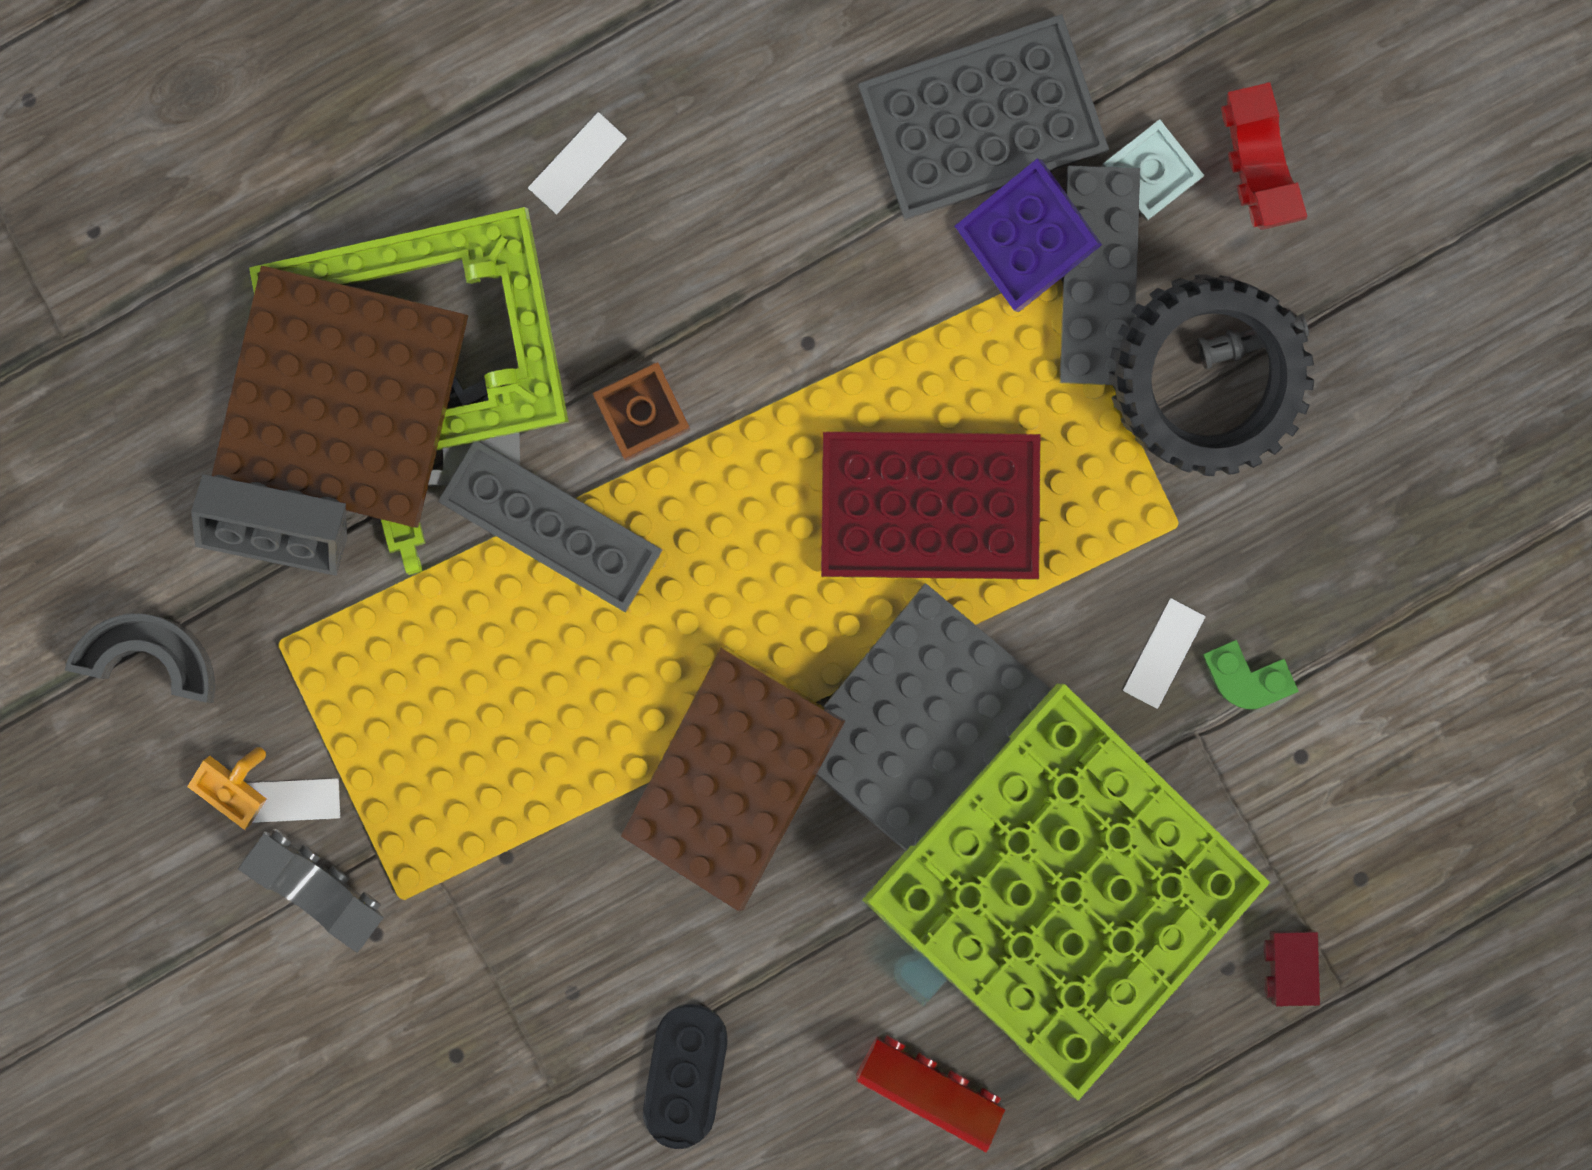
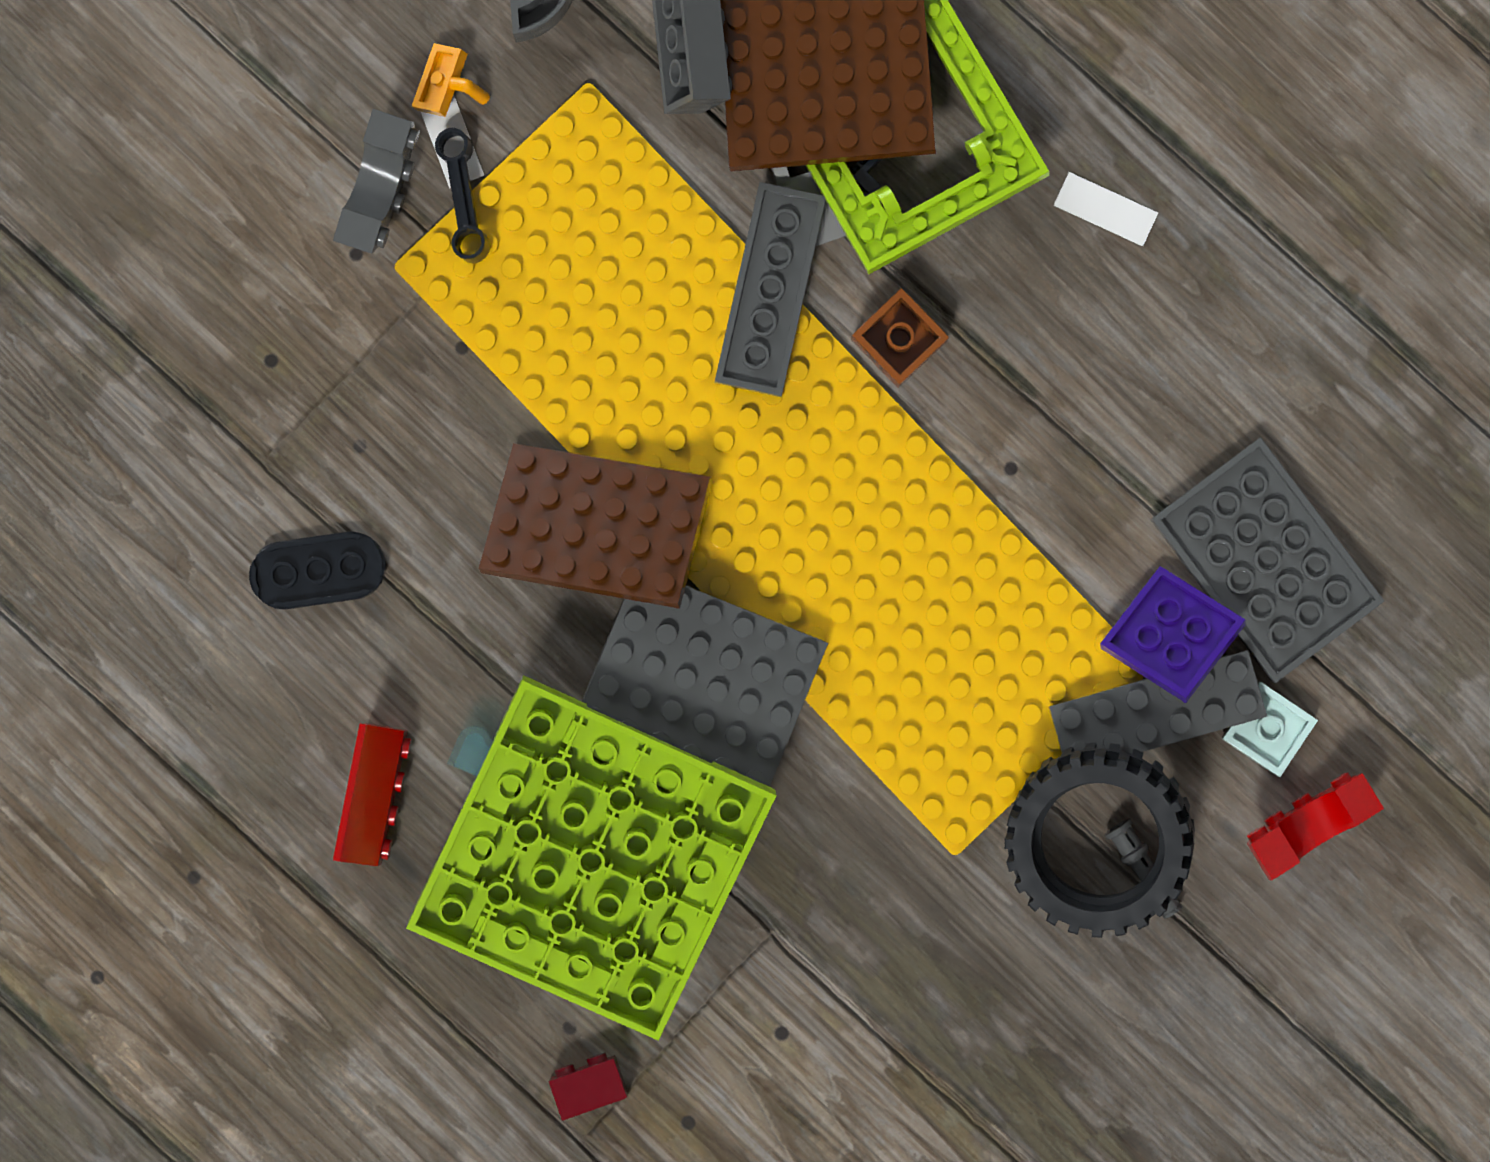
camera: 75 degrees right, 0 degrees up
lime plate [381,519,426,575] -> none
dark red plate [821,432,1041,580] -> none
white sticker [1123,598,1206,709] -> none
bright green plate [1202,640,1299,709] -> none
none -> black piece [435,128,490,263]

